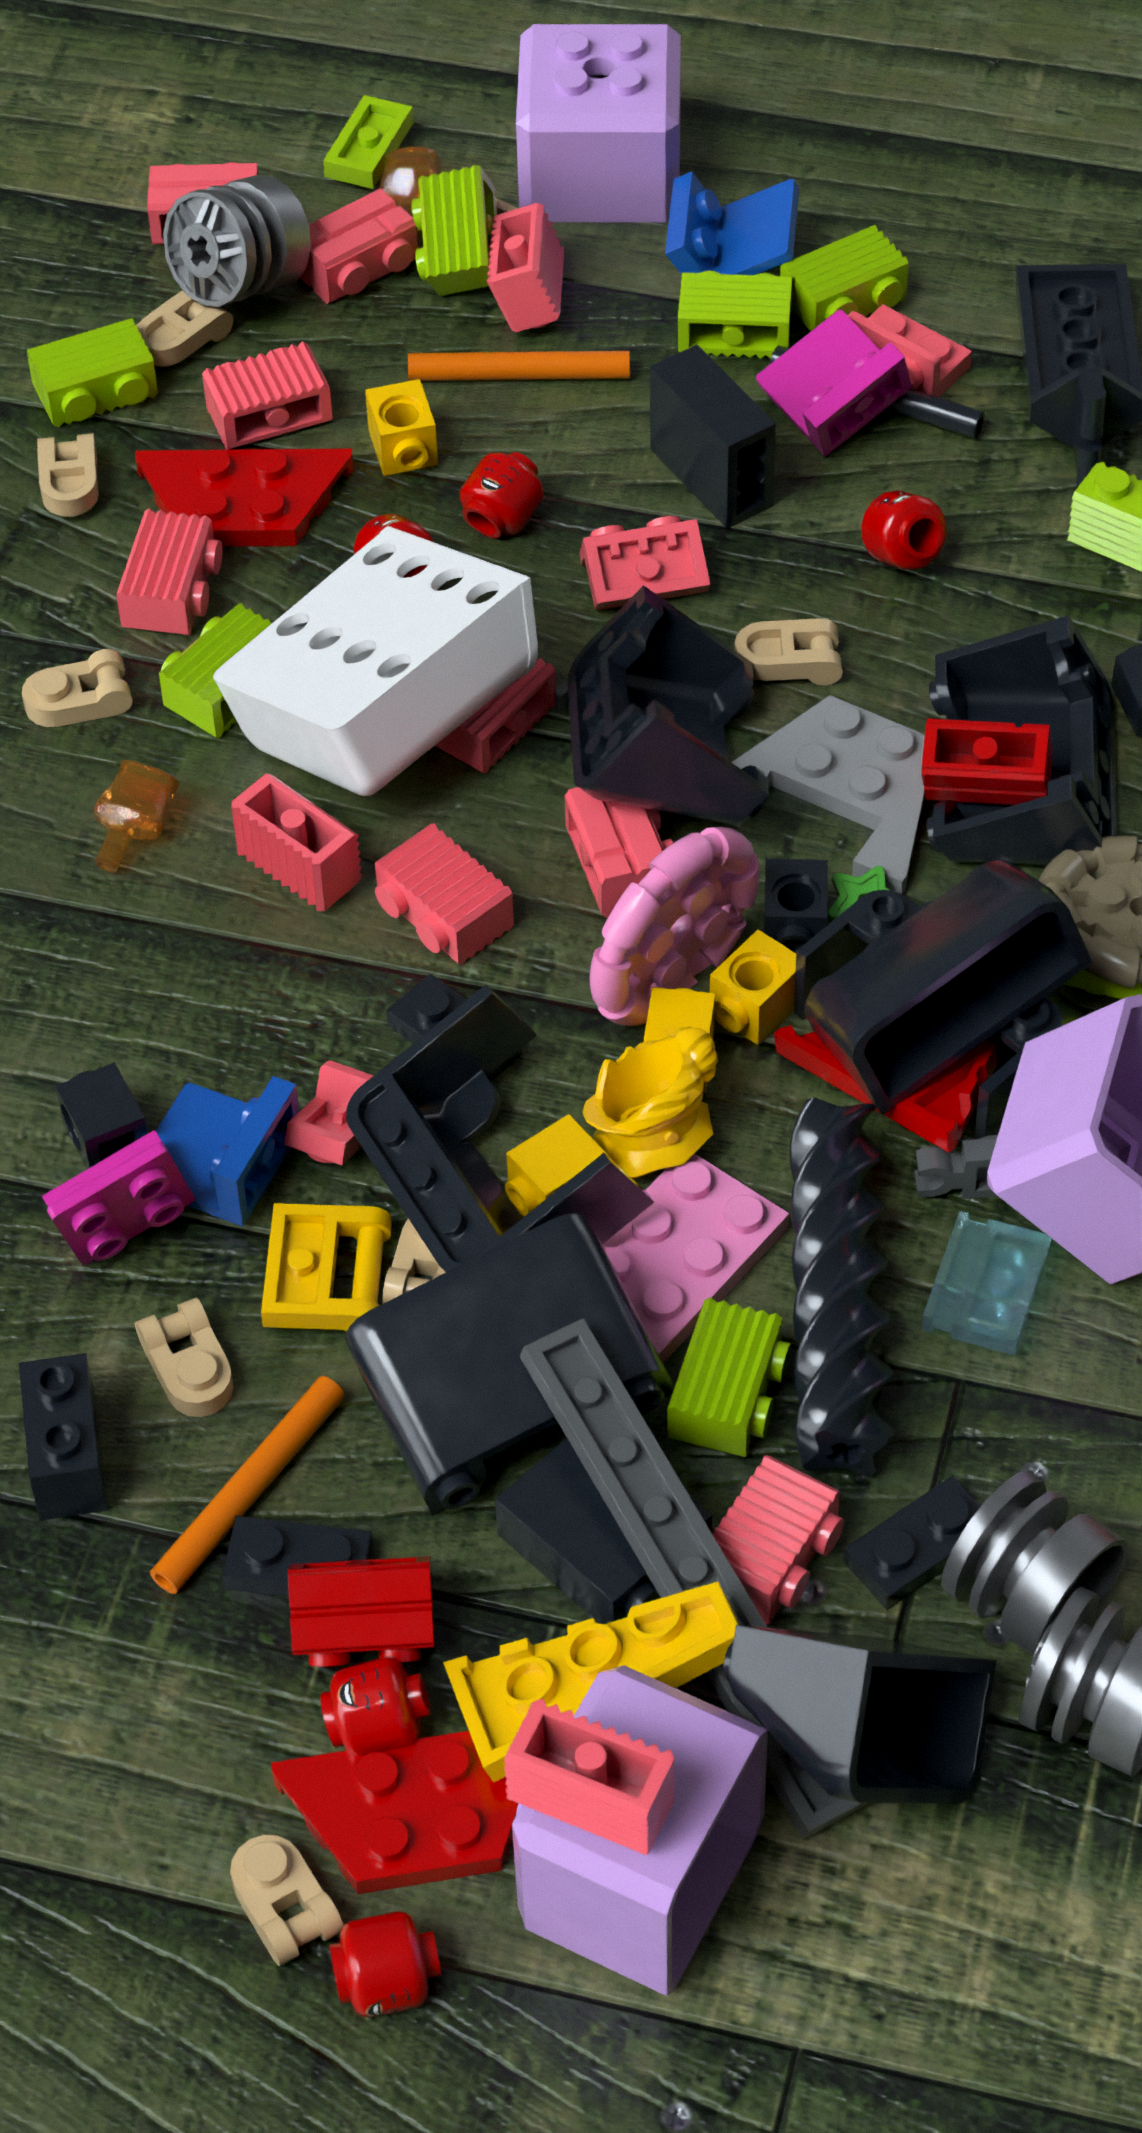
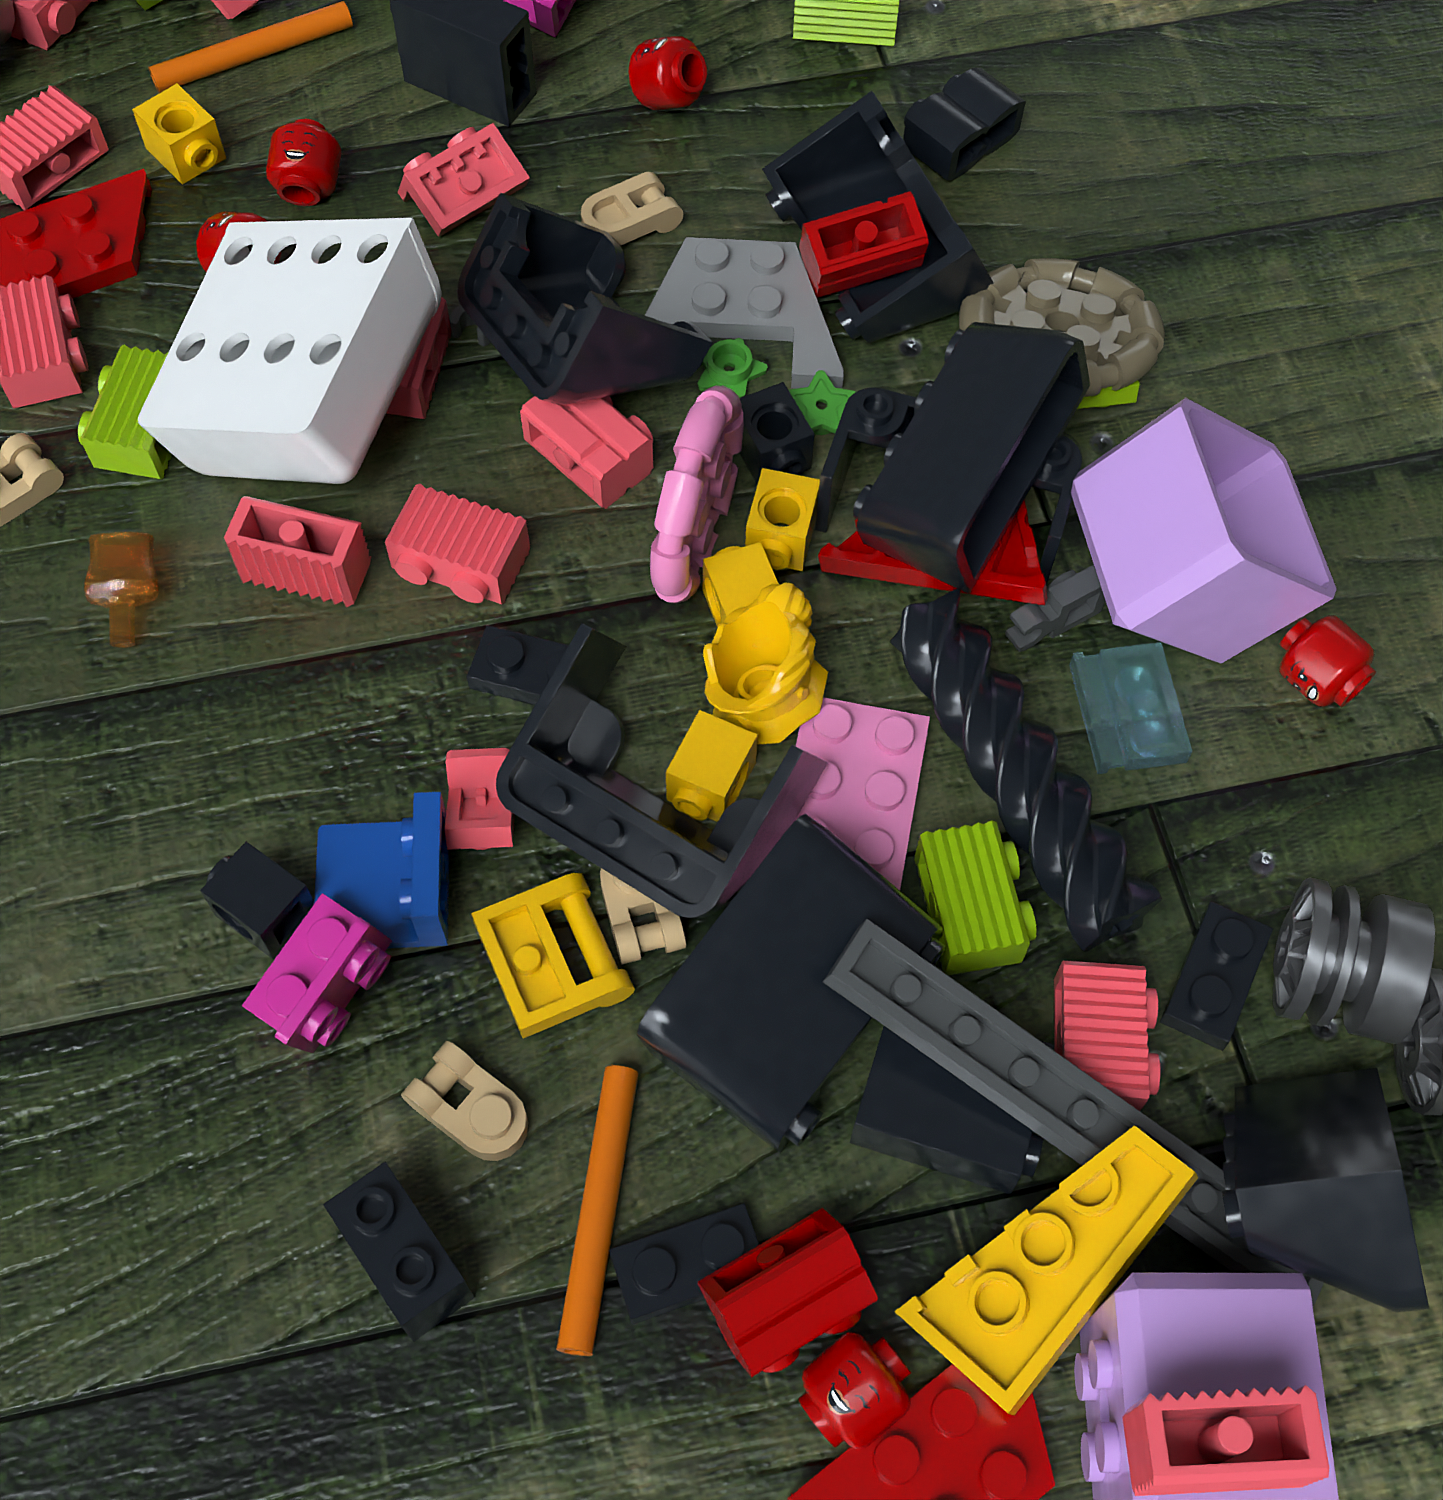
camera: 30 degrees left, 10 degrees up
none -> bright green plate [697,338,768,398]

